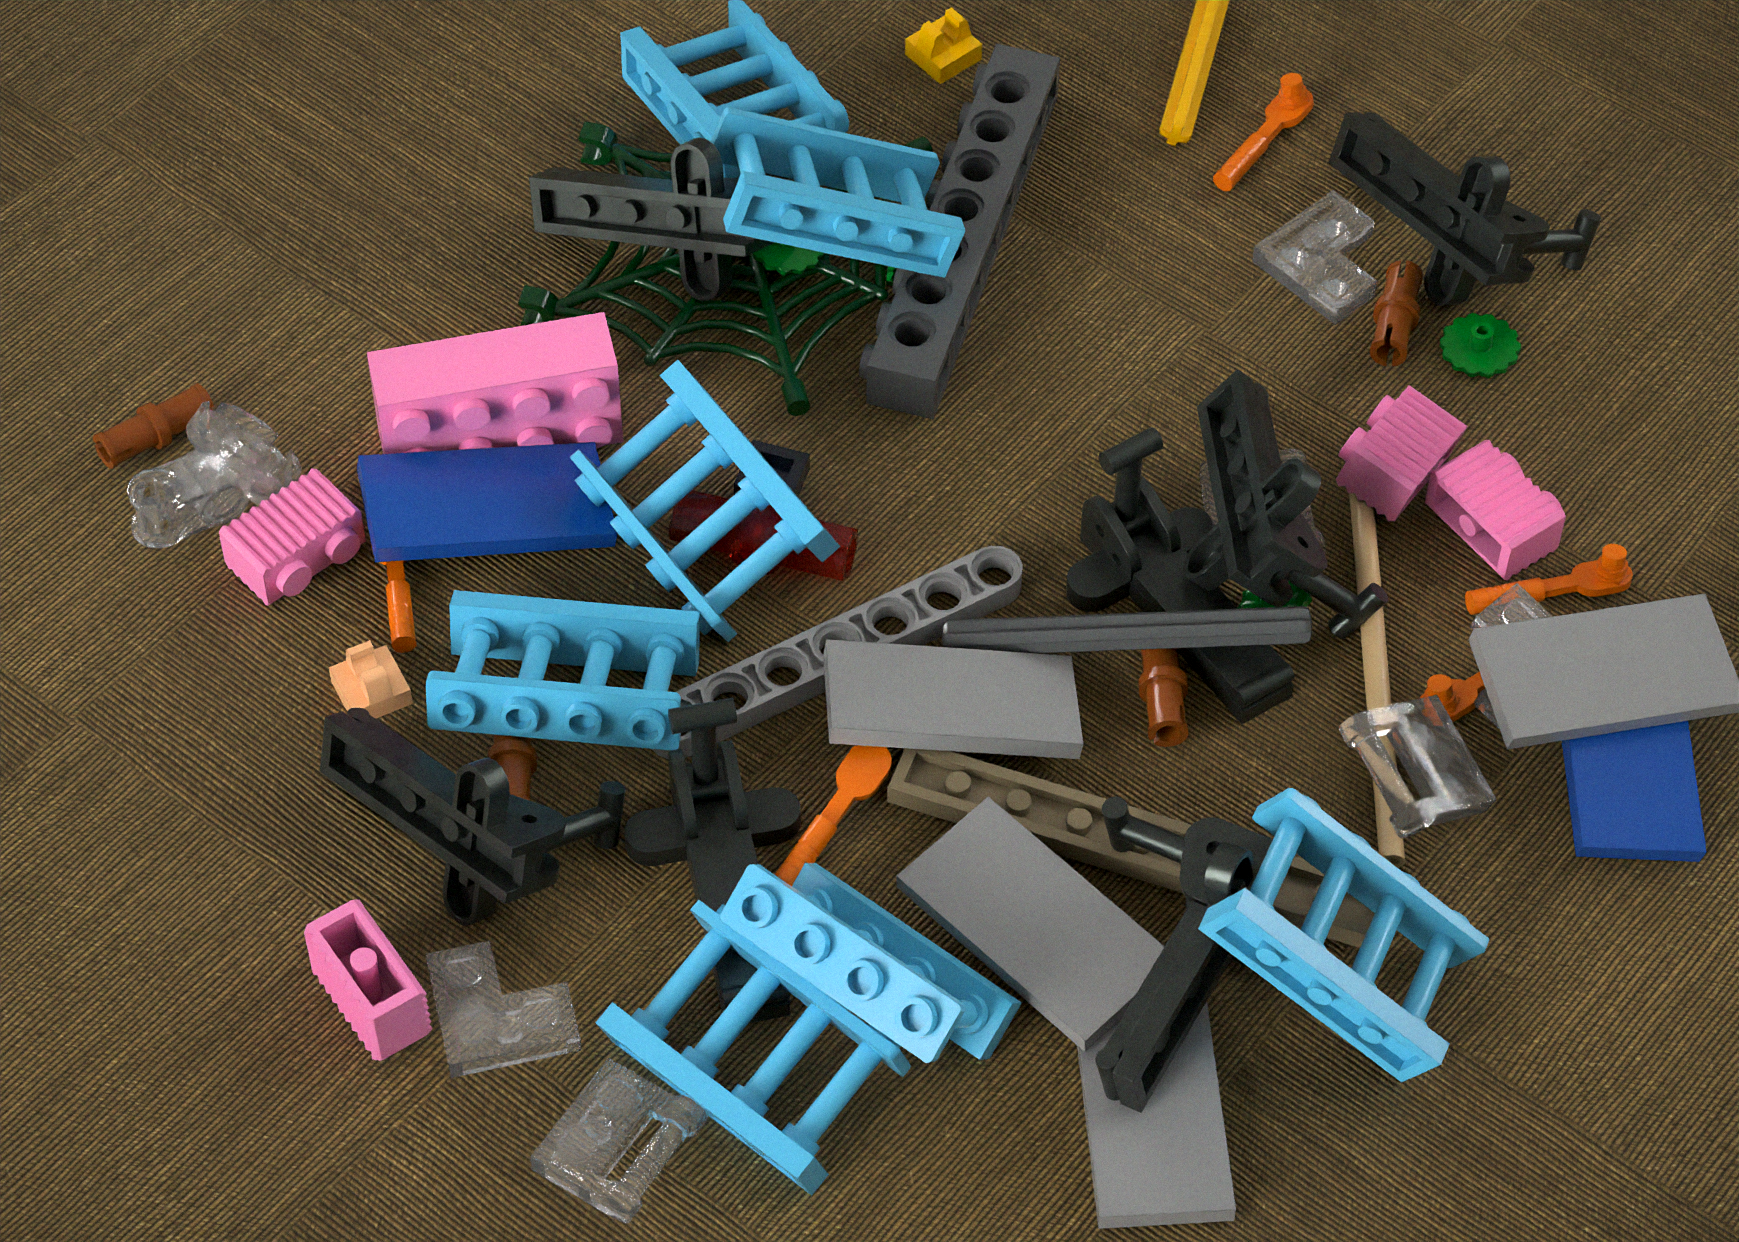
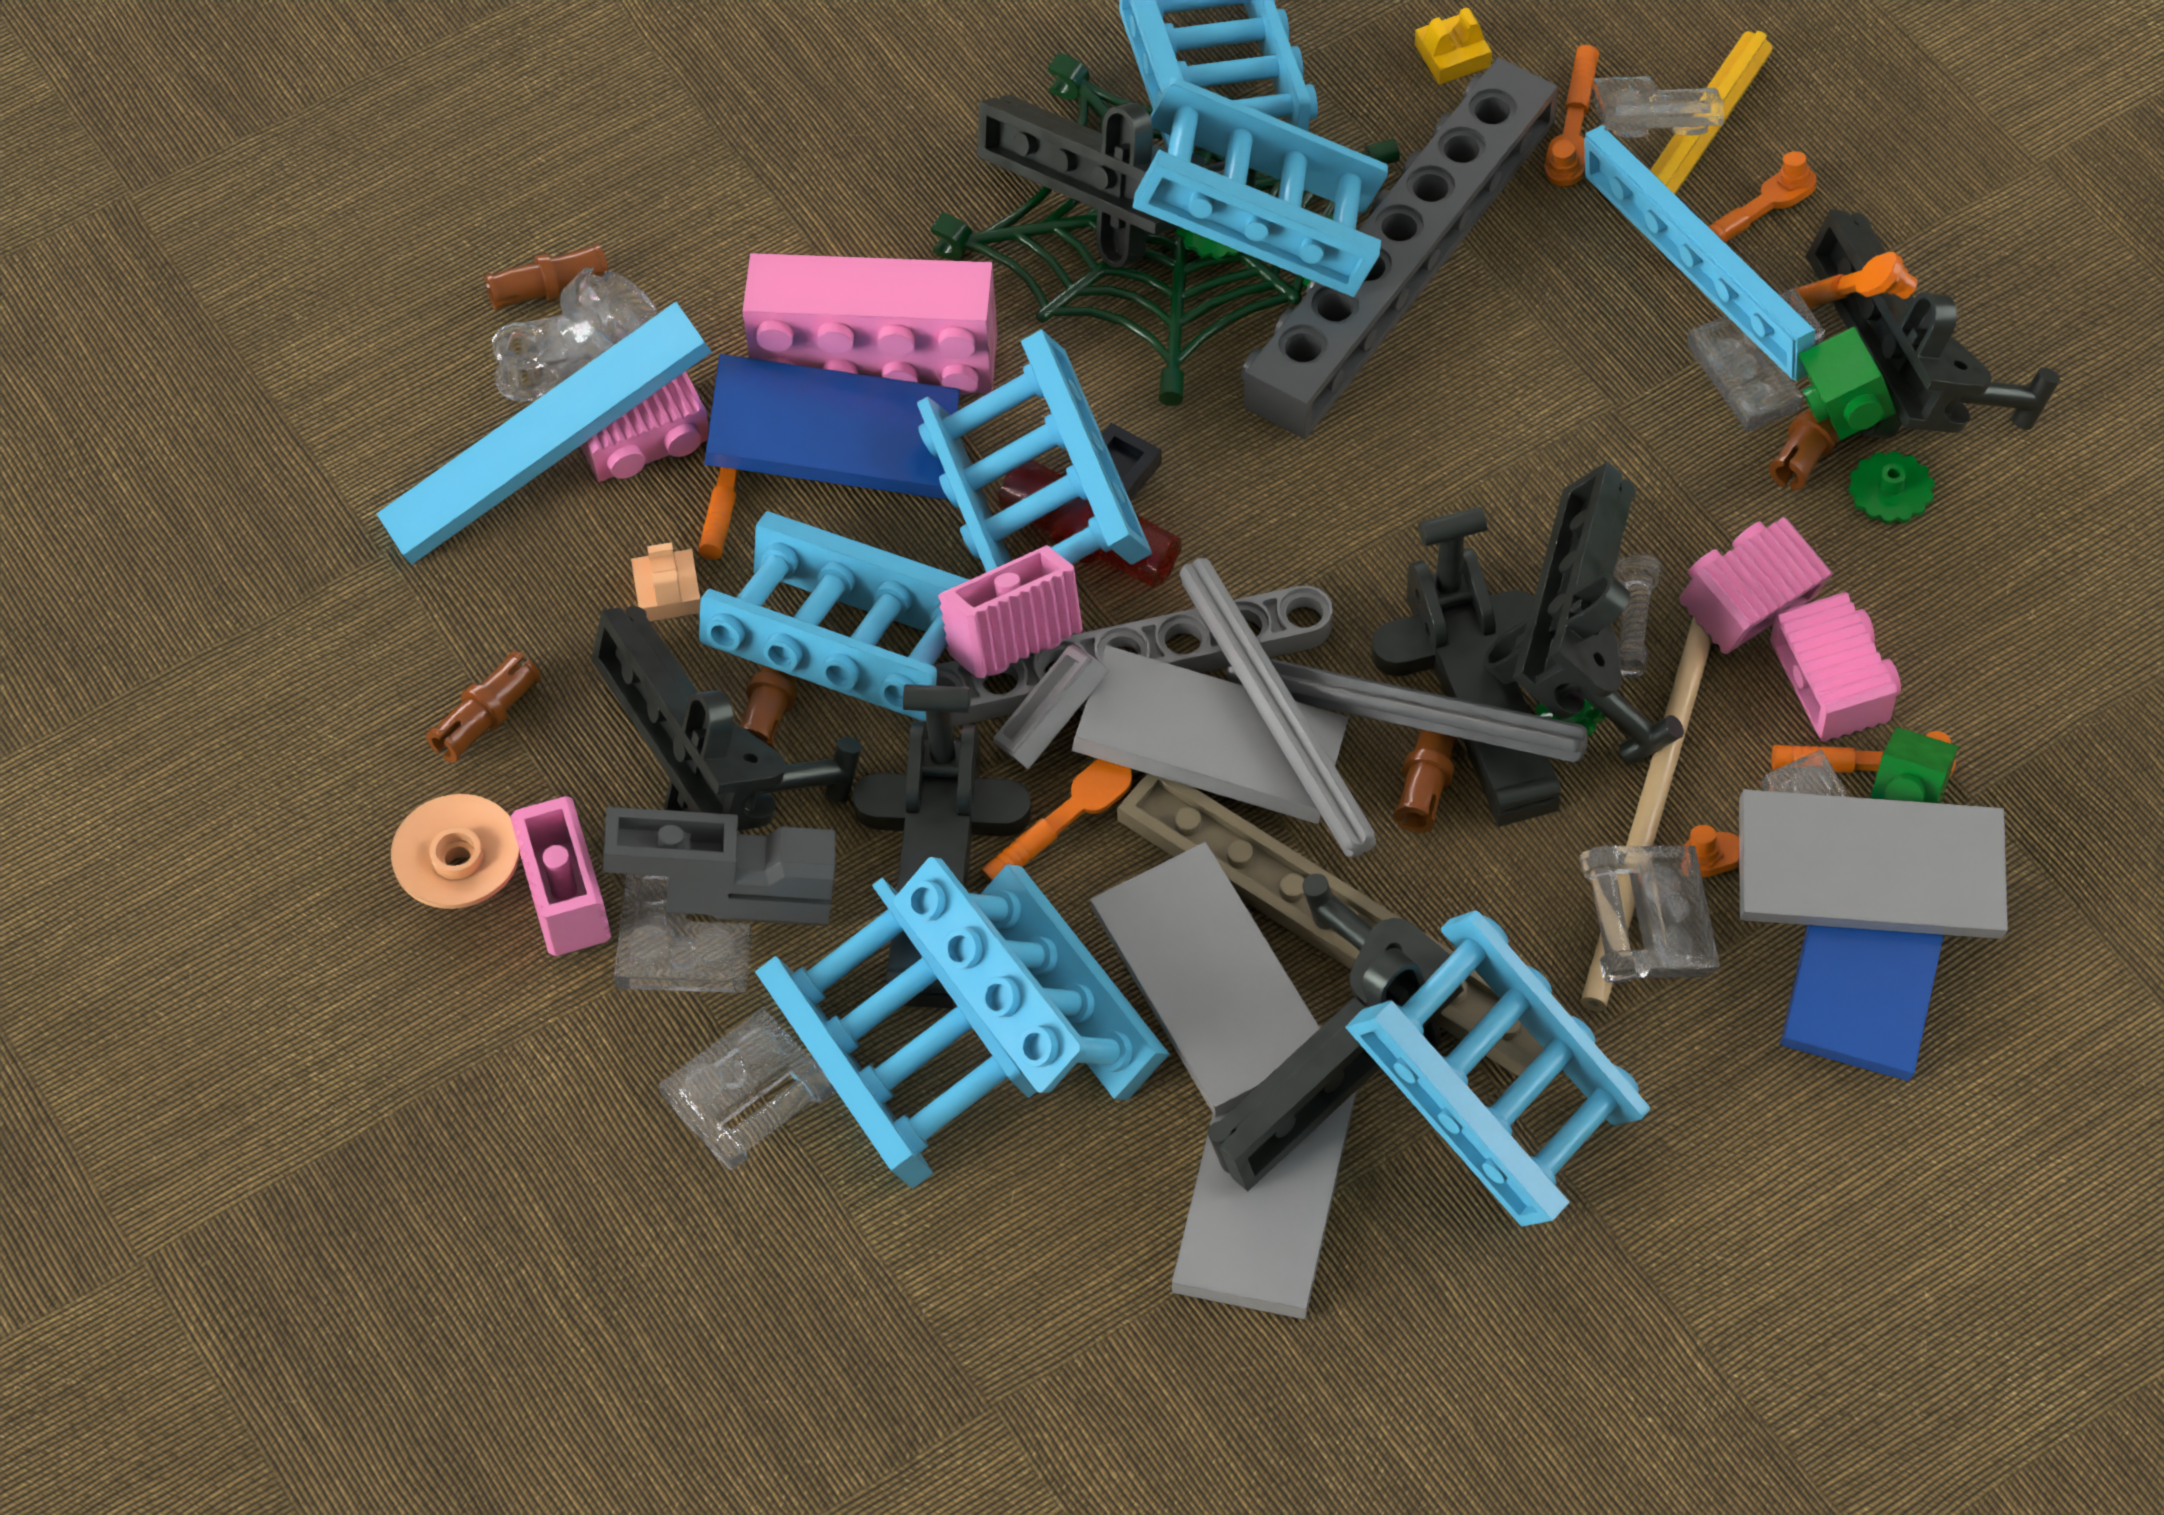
camera: 20 degrees right, 5 degrees up
none -> medium azure tile [376,302,712,565]
none -> light nougat dish [391,794,520,909]
none -> dark orange pin [426,651,541,763]
none -> dark grey plate [602,807,836,926]
none -> bright pink brick [938,545,1083,678]
none -> light grey tile [992,644,1109,769]
none -> light grey axle [1179,558,1376,858]
none -> orange piece [1544,45,1599,187]
none -> medium azure tile [1584,125,1815,382]
none -> clear plate [1593,76,1724,138]
none -> orange piece [1789,252,1918,311]
none -> green brick [1798,327,1897,440]
none -> green brick [1870,727,1959,804]

